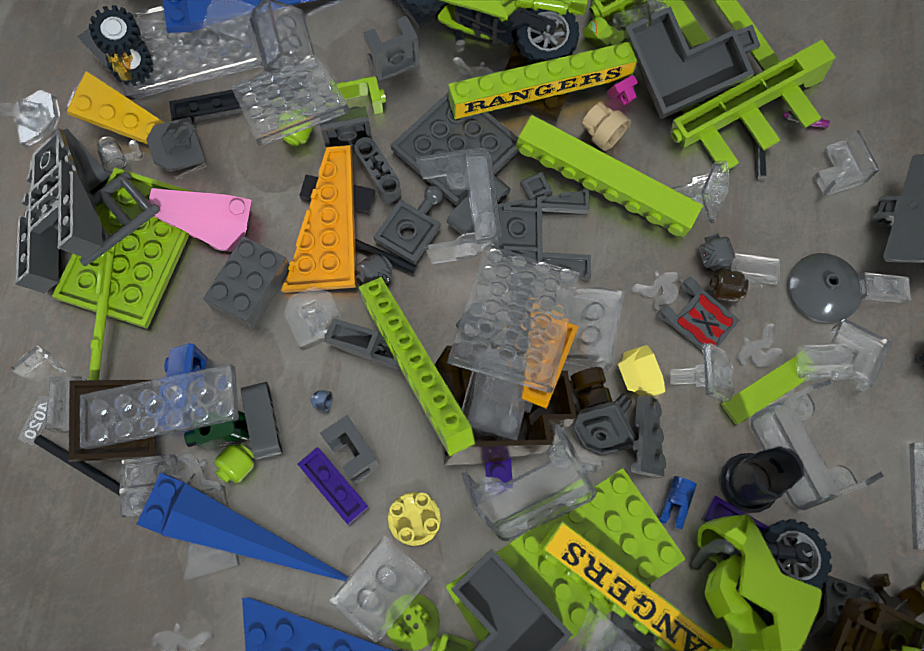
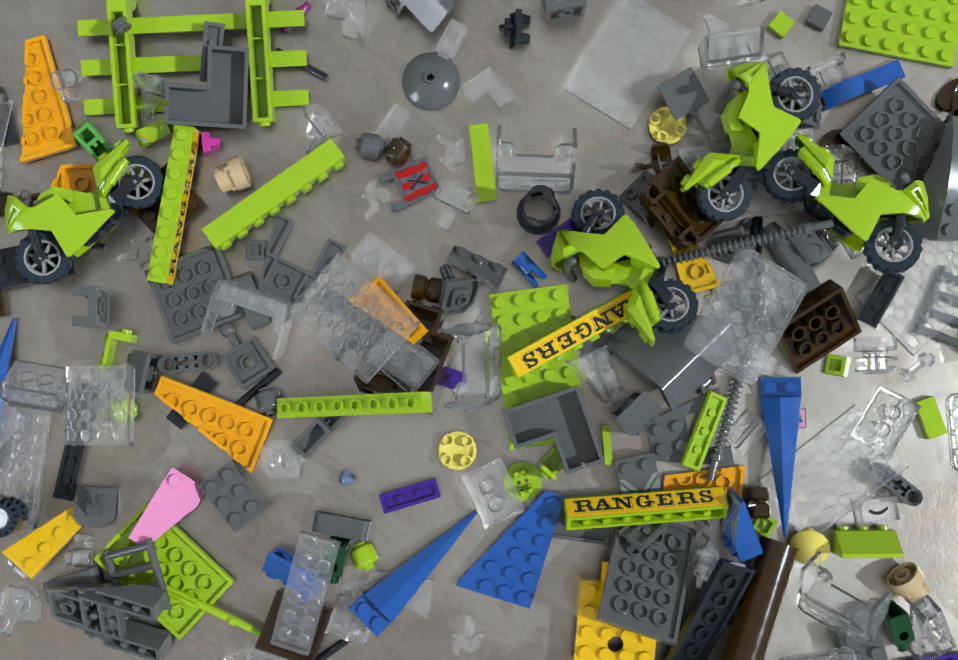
camera: 60 degrees left, 15 degrees up
dark grey panel [320,415,381,485] -> none
light yellow slope [618,345,666,397] -> none
clear bracket [797,343,854,381] -> none

